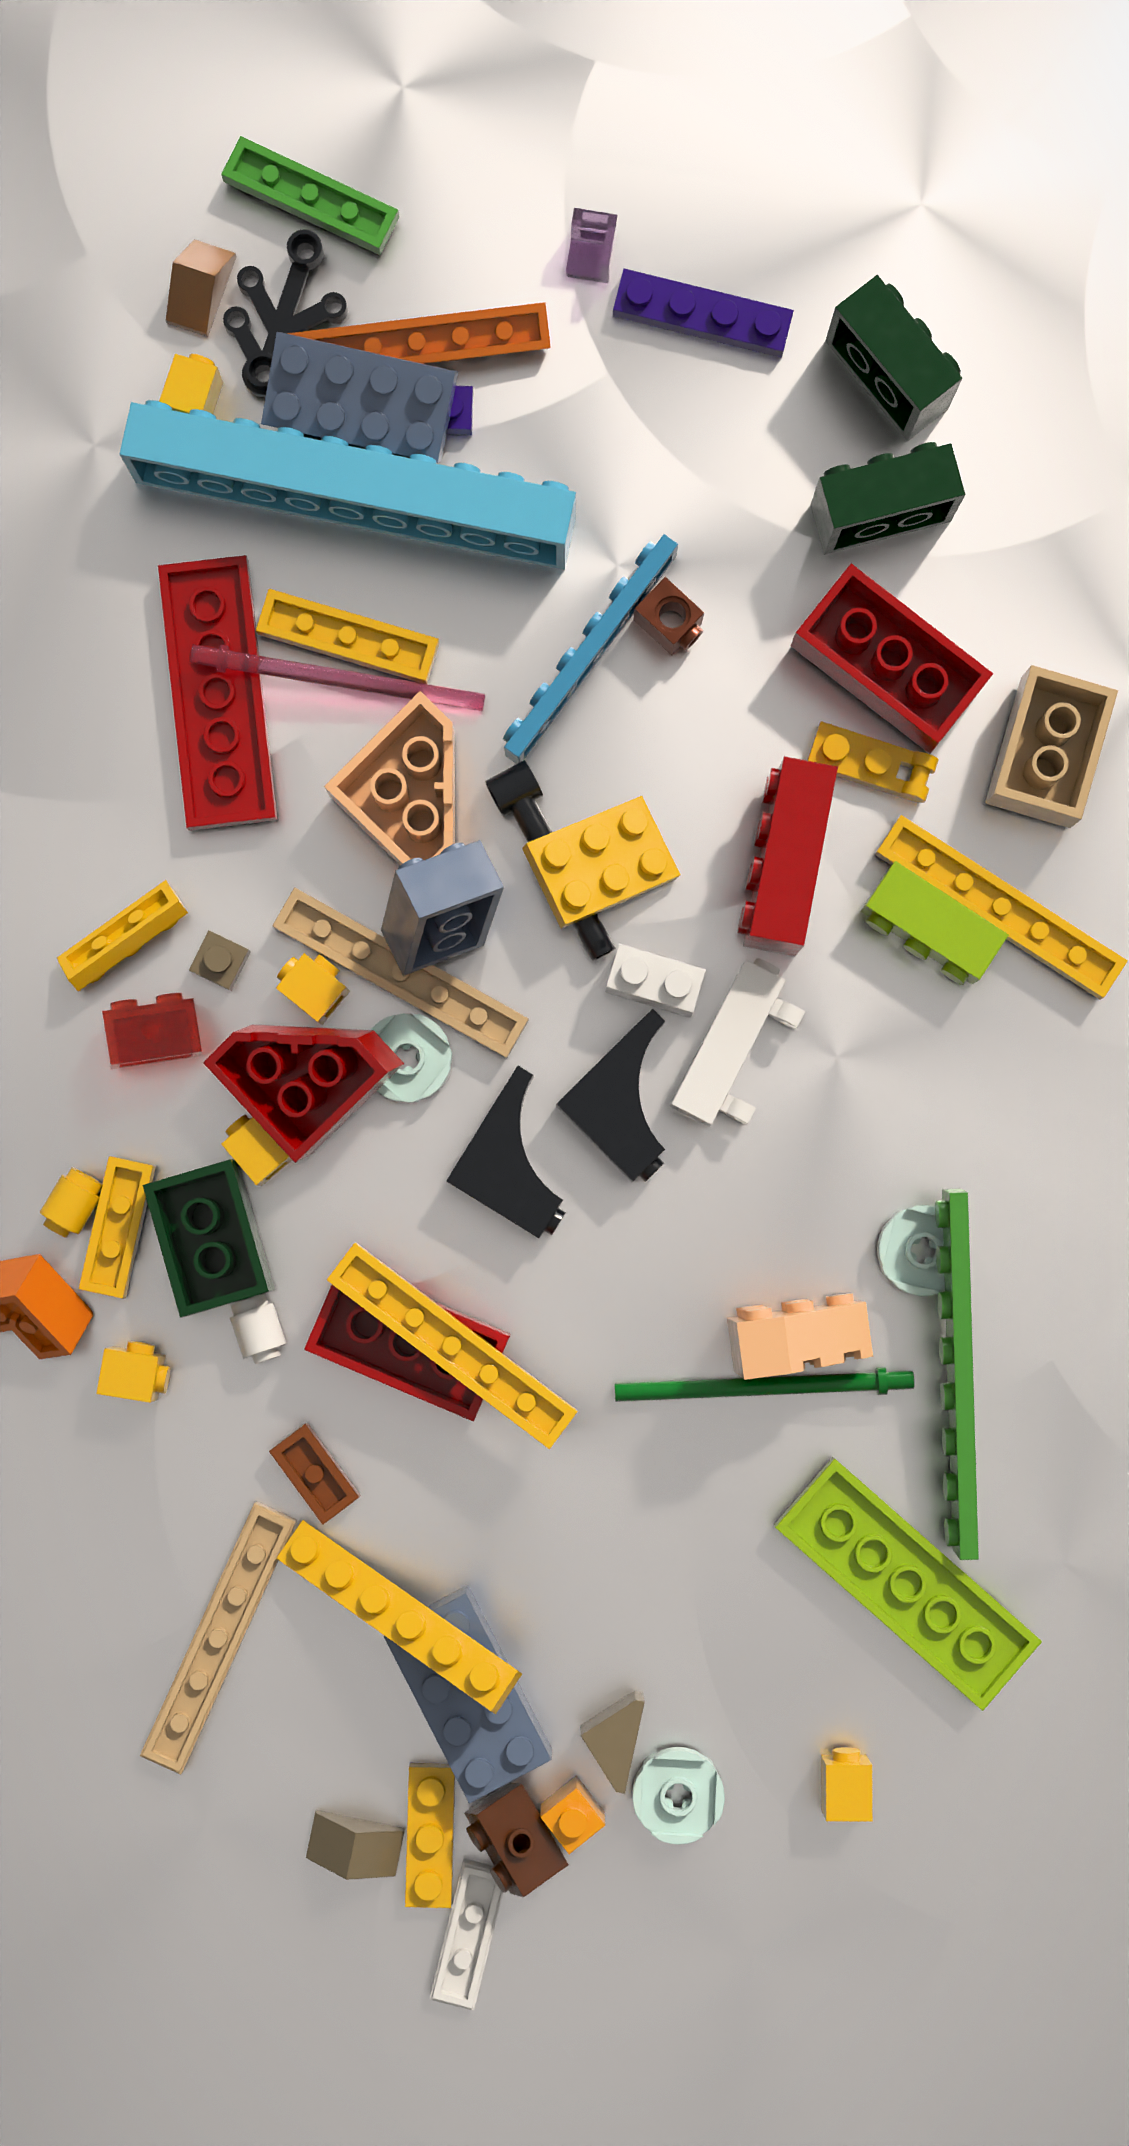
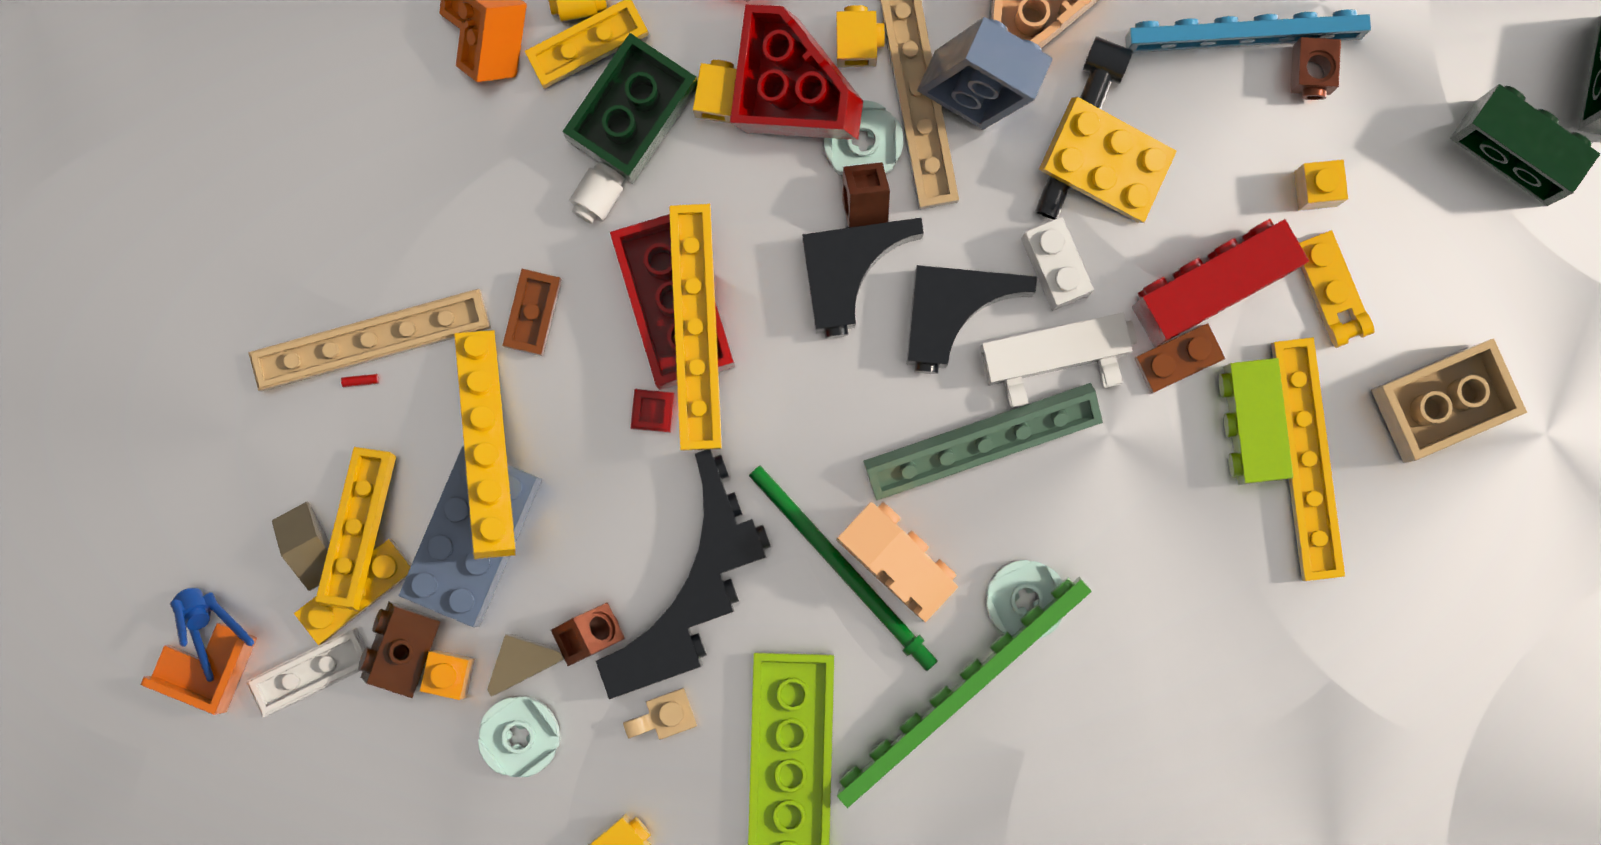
camera: 55 degrees right, 0 degrees up
yellow brick [96,1341,170,1403] -> none
red brick [791,563,994,754] -> none
none -> orange panel [140,623,257,715]
none -> blue plant [170,588,254,682]
none -> yellow plate [315,447,396,611]
none -> red piece [341,374,379,387]
none -> copper brick [551,602,625,666]
none -> black arch [596,449,771,699]
none -> tan plate [623,688,697,740]
none -> red tile [630,389,675,433]
none -> copper brick [842,162,890,228]
none -> sand green plate [863,383,1103,501]
none -> dark orange plate [1134,323,1225,394]
none -> yellow brick [1294,159,1348,211]

